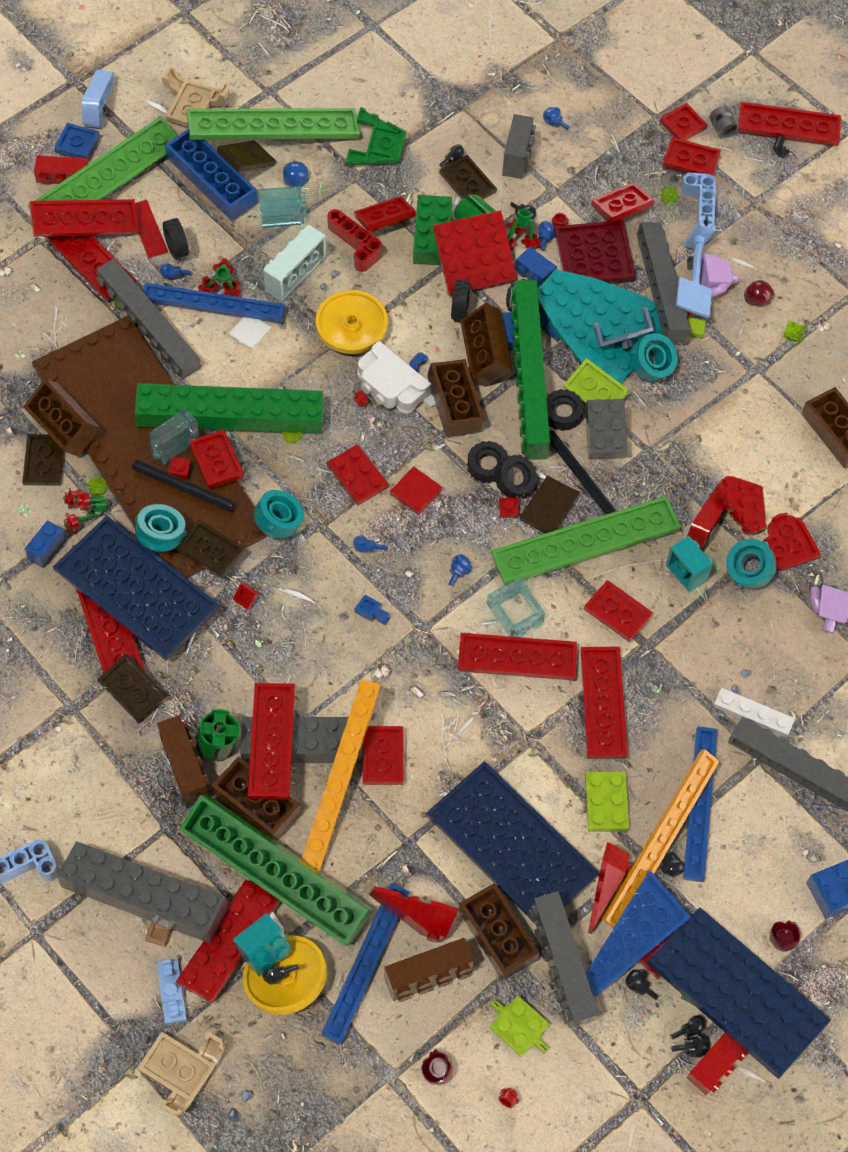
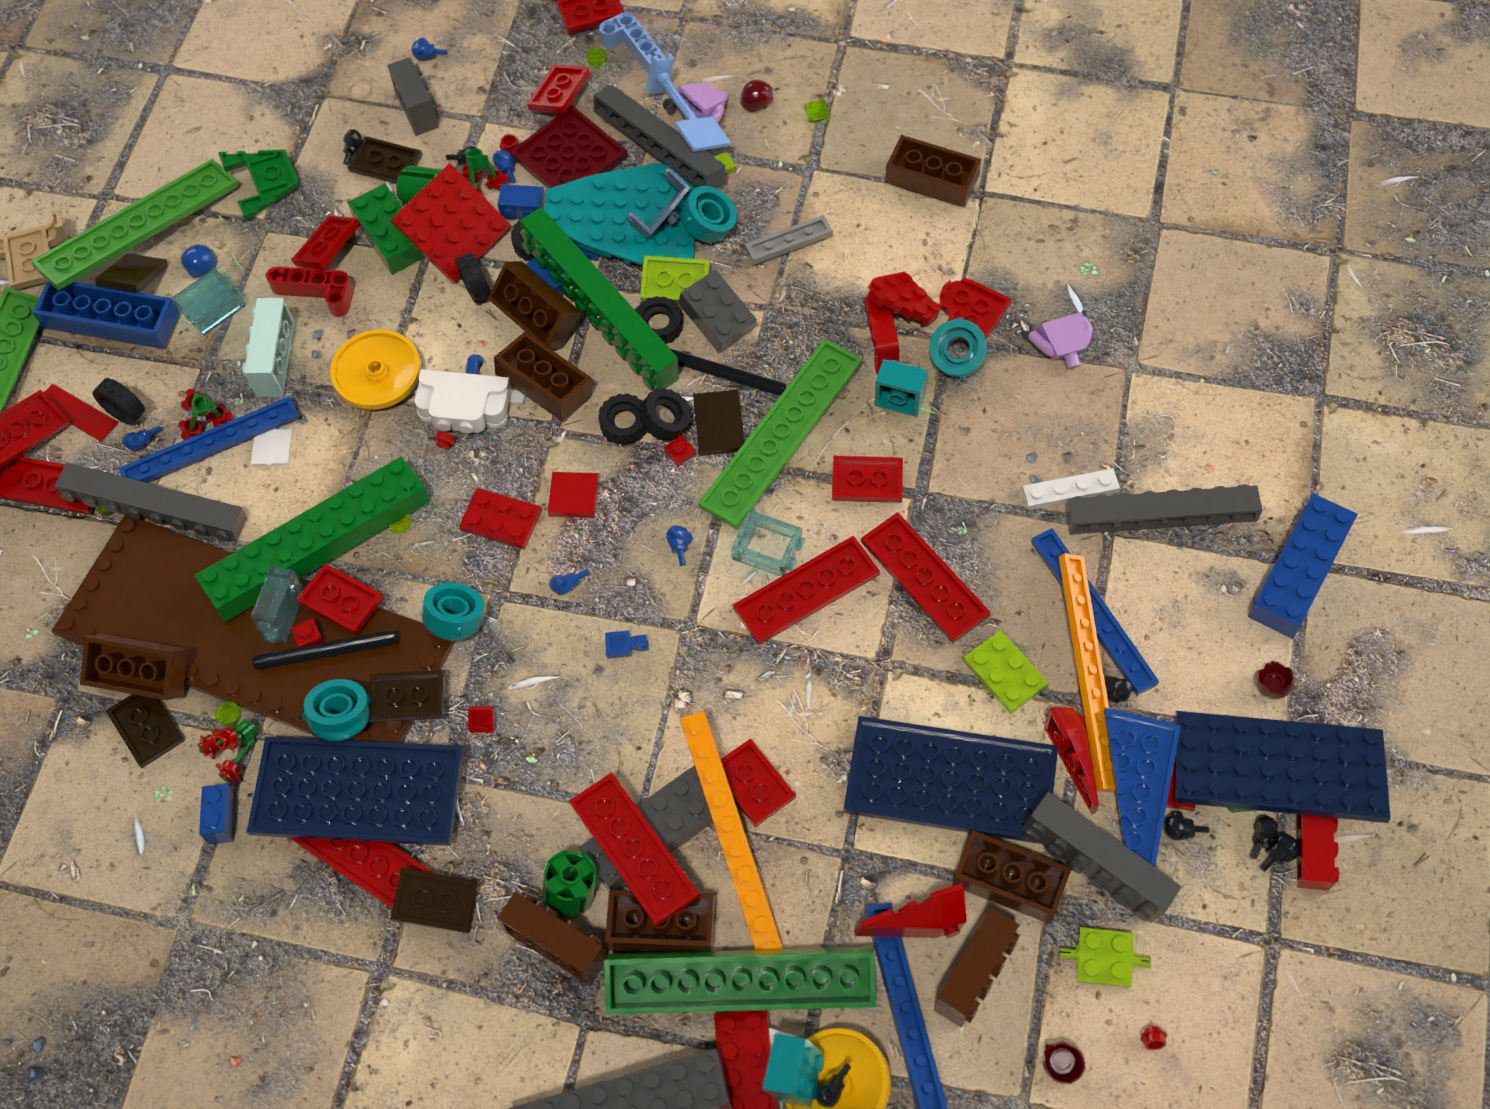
camera: 30 degrees left, 0 degrees up
none -> light grey plate [745,215,833,265]

